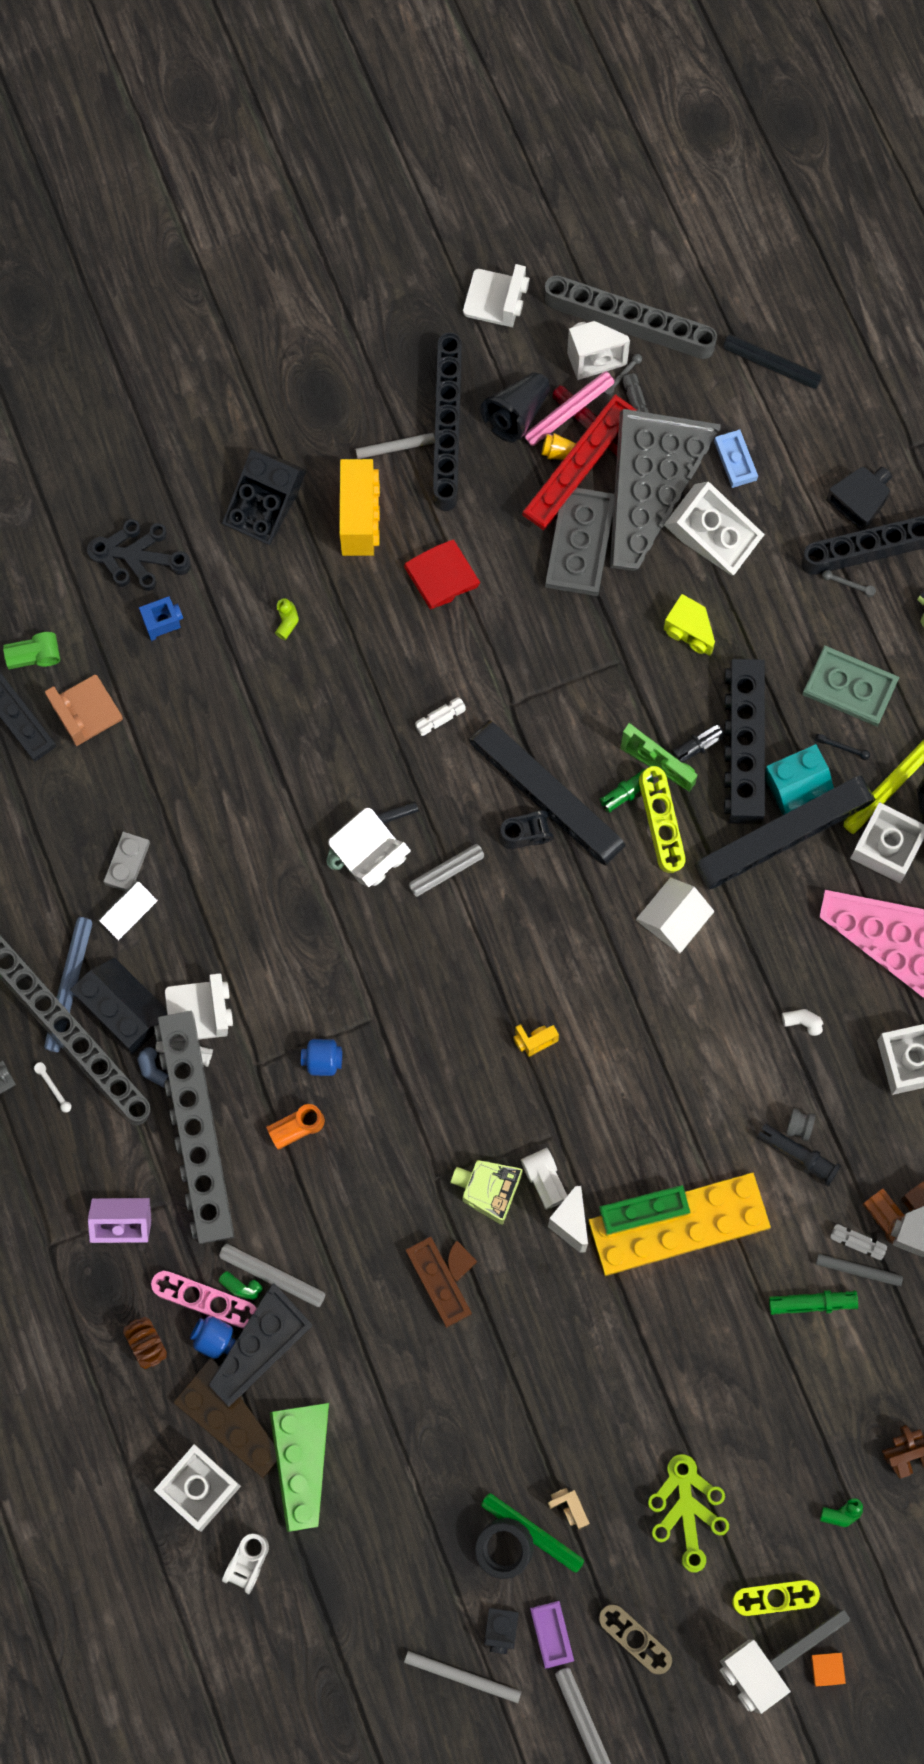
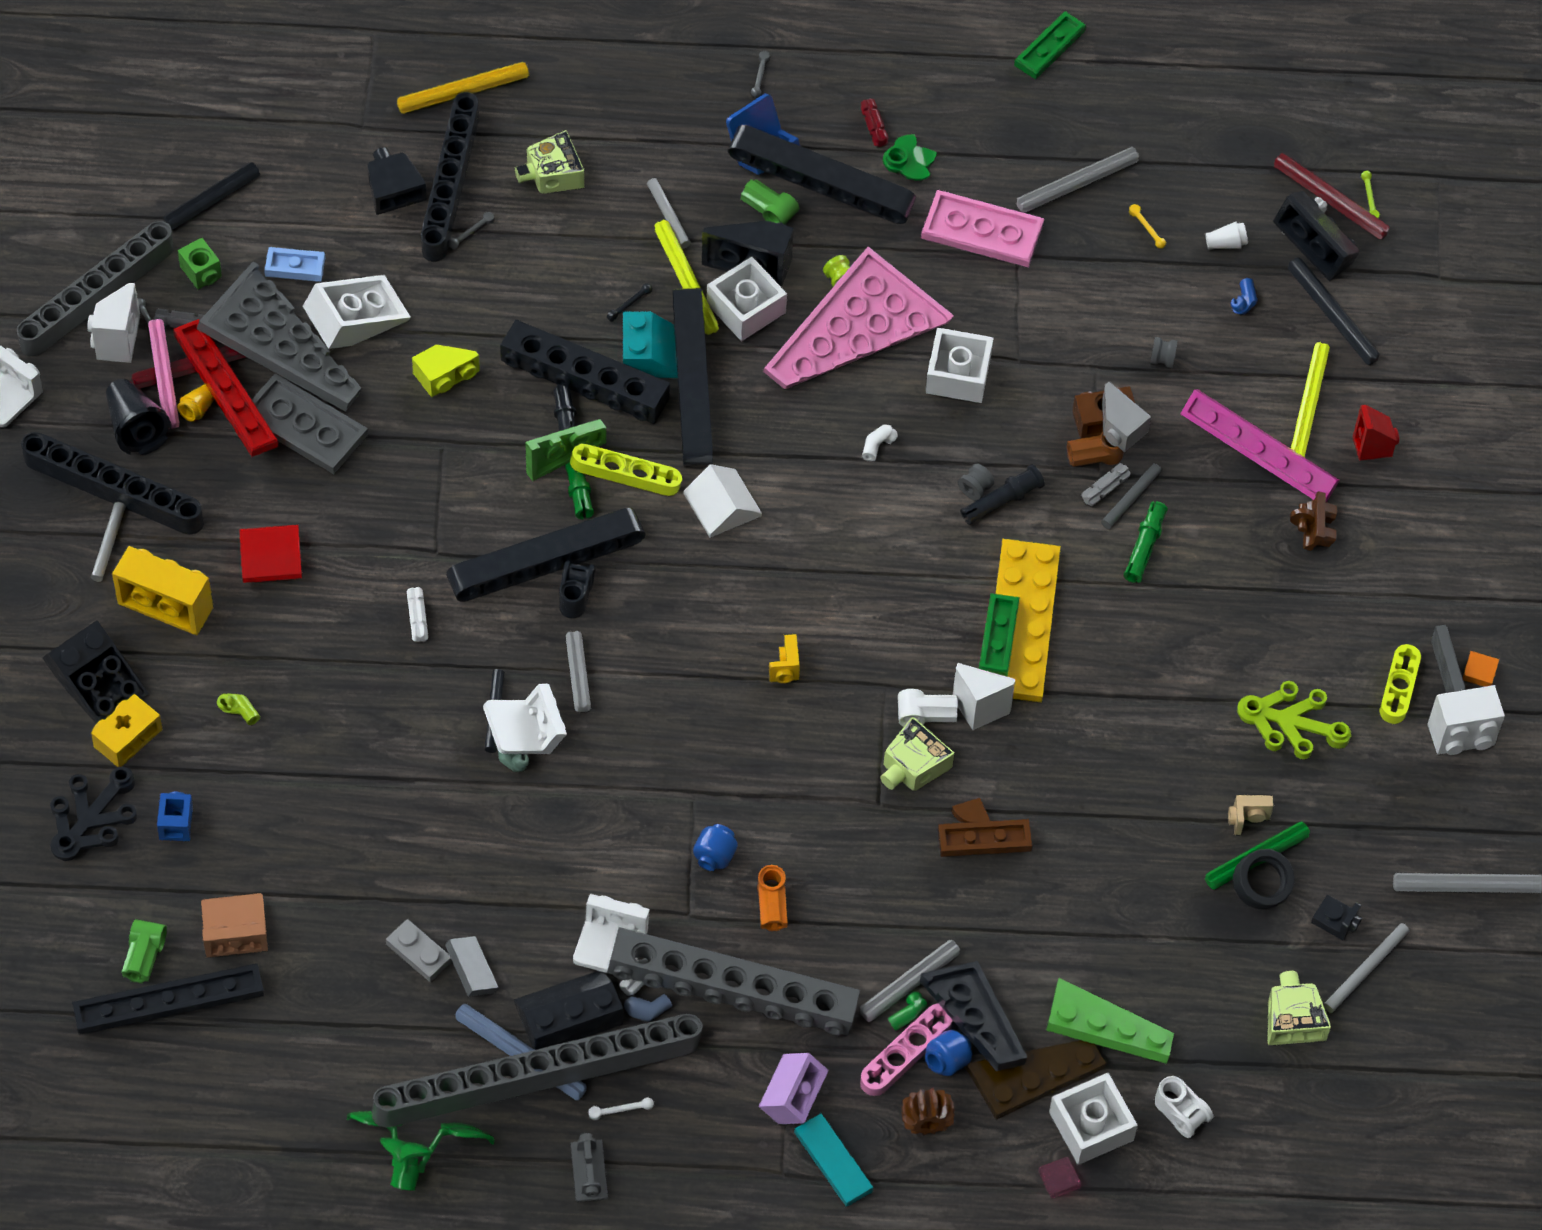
camera: 70 degrees left, 15 degrees down
medium lavender tile [530,1601,574,1669] -> none
dark tan beam [599,1605,672,1674] -> none
sand green tile [802,645,899,727] -> none
green arm [820,1498,863,1527] -> none
none -> yellow brick [91,694,163,767]
none -> bright green brick [178,238,222,290]
none -> teal tile [794,1113,873,1207]
none -> clear pink tile [1038,1156,1081,1199]
none -> yellowish green torso [1268,971,1331,1045]

